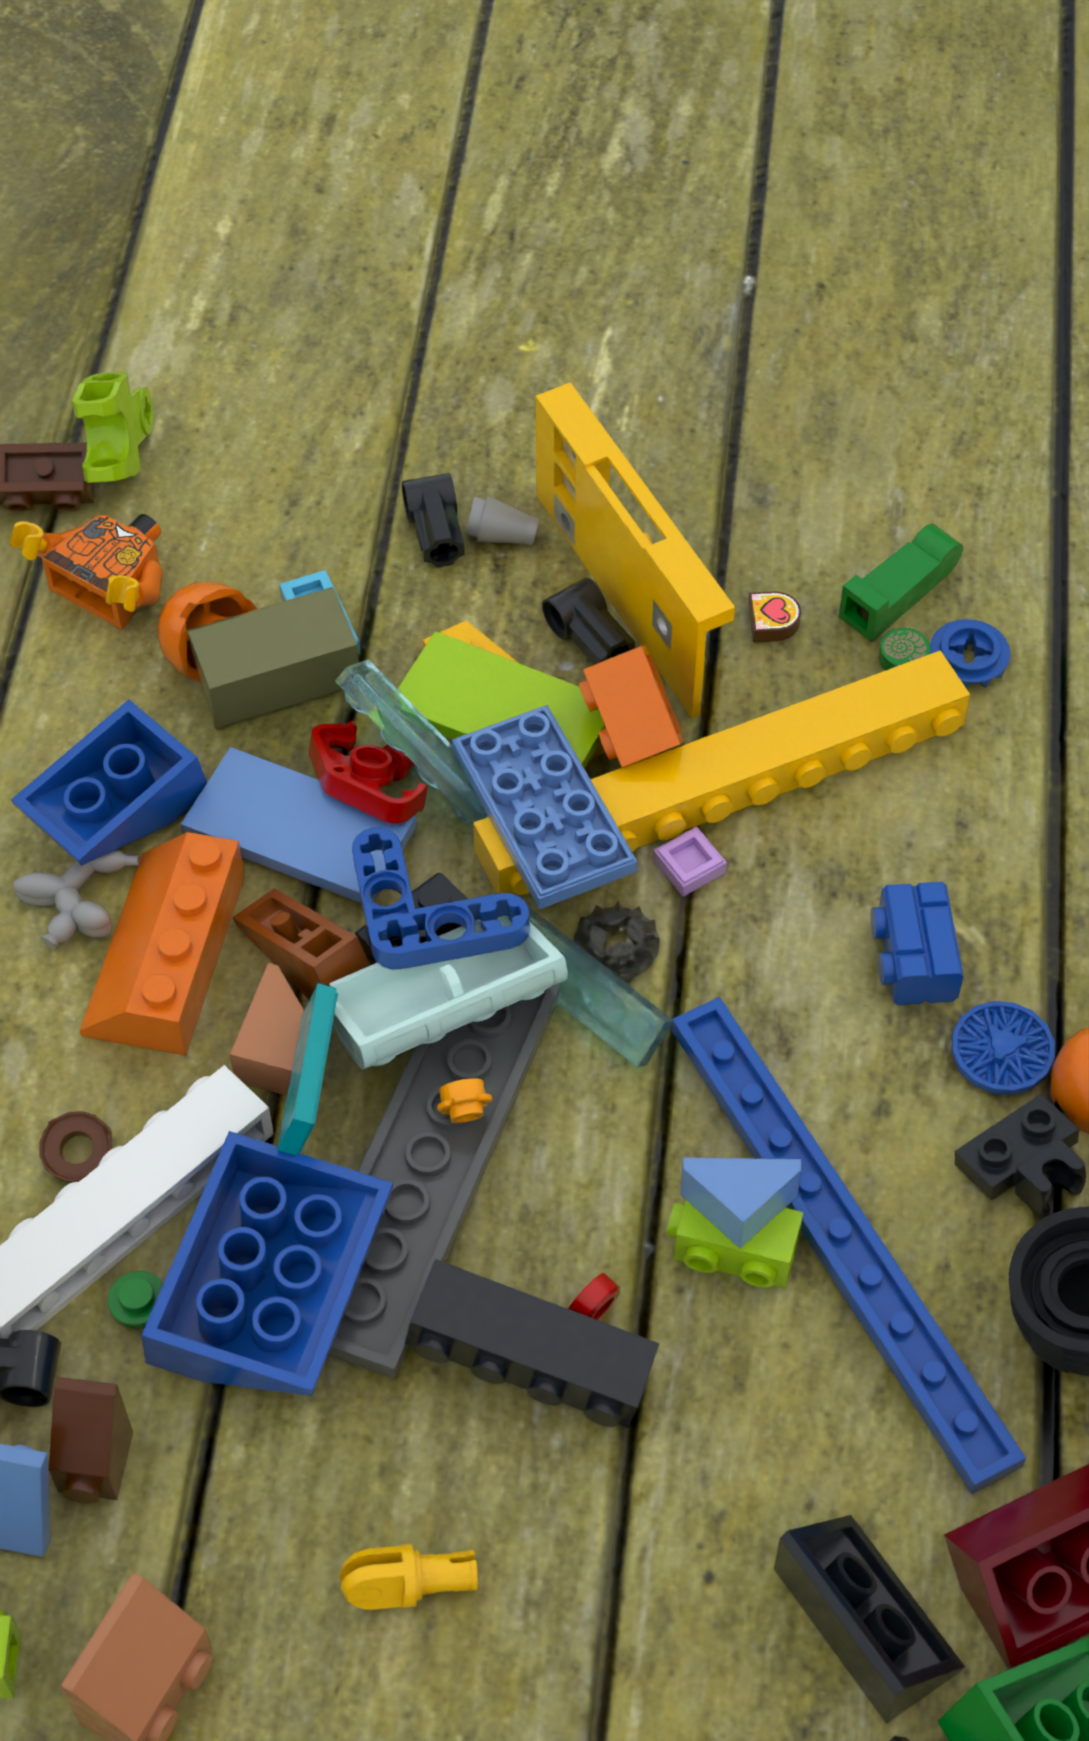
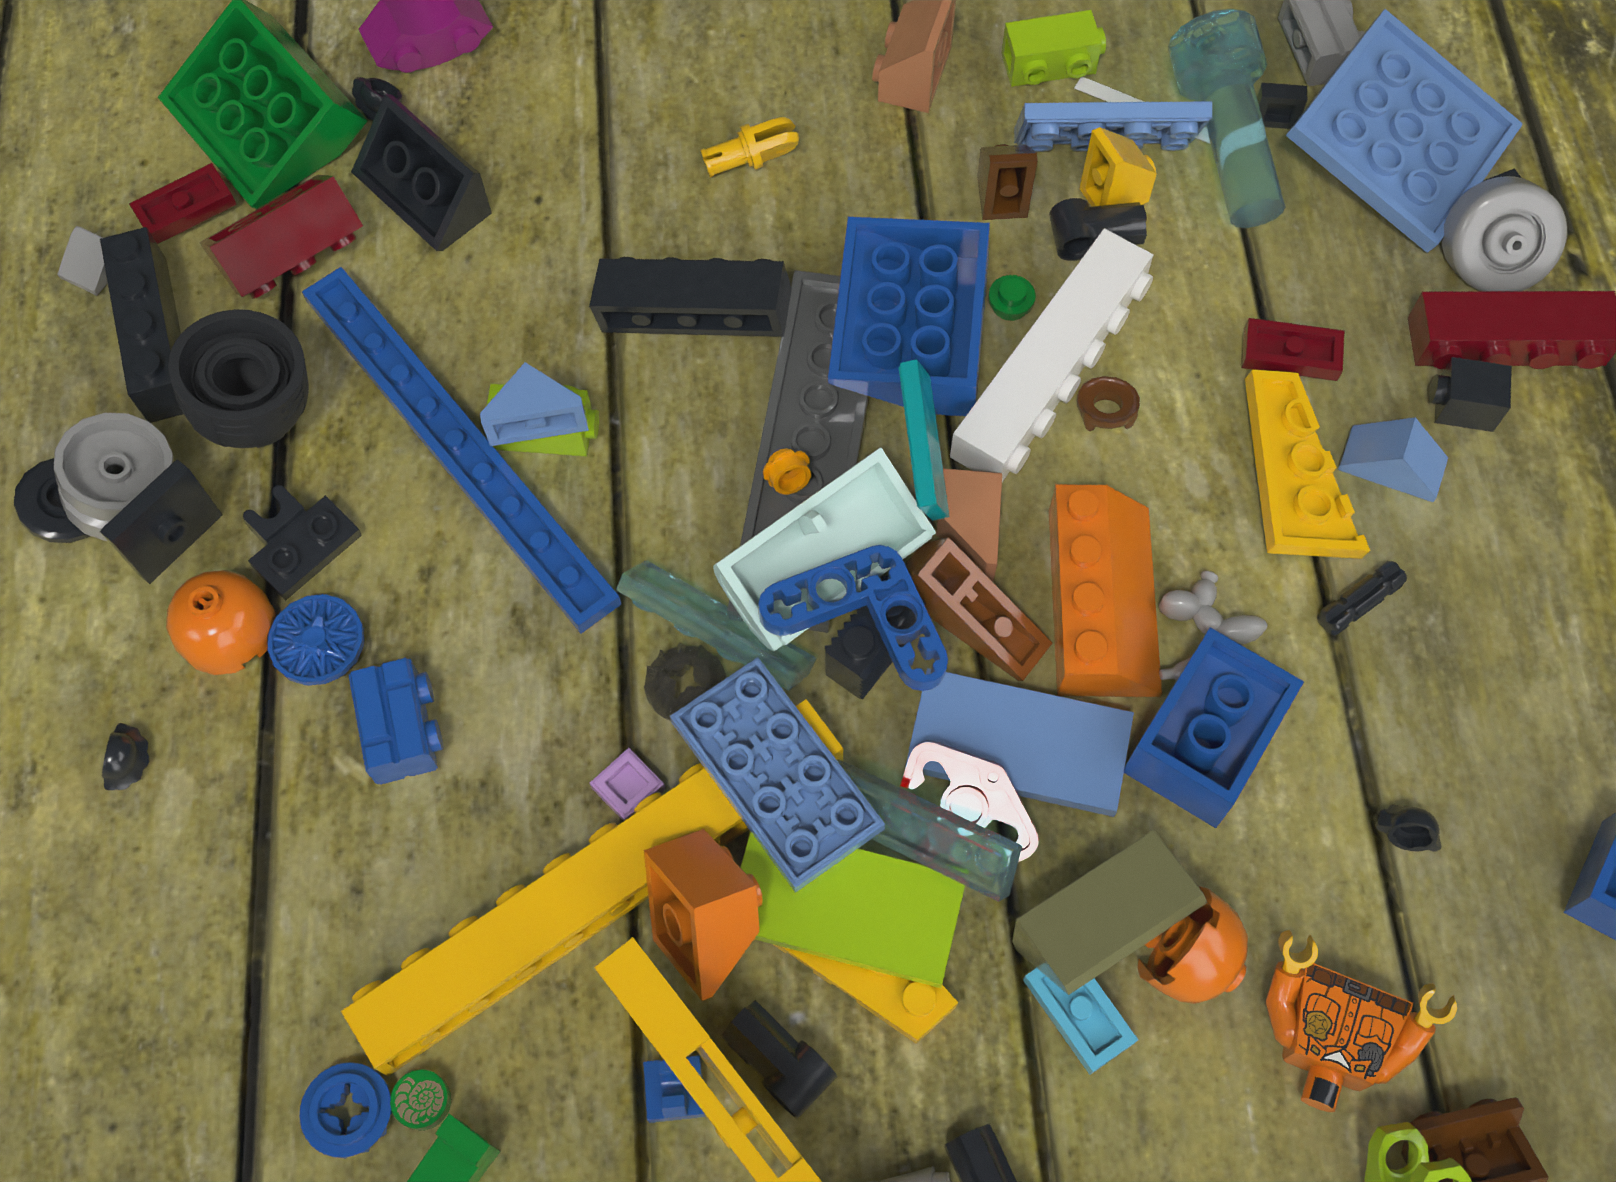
camera: 170 degrees right, 10 degrees up
red tile [568,1273,620,1320] -> none
tile [748,591,801,642] -> none

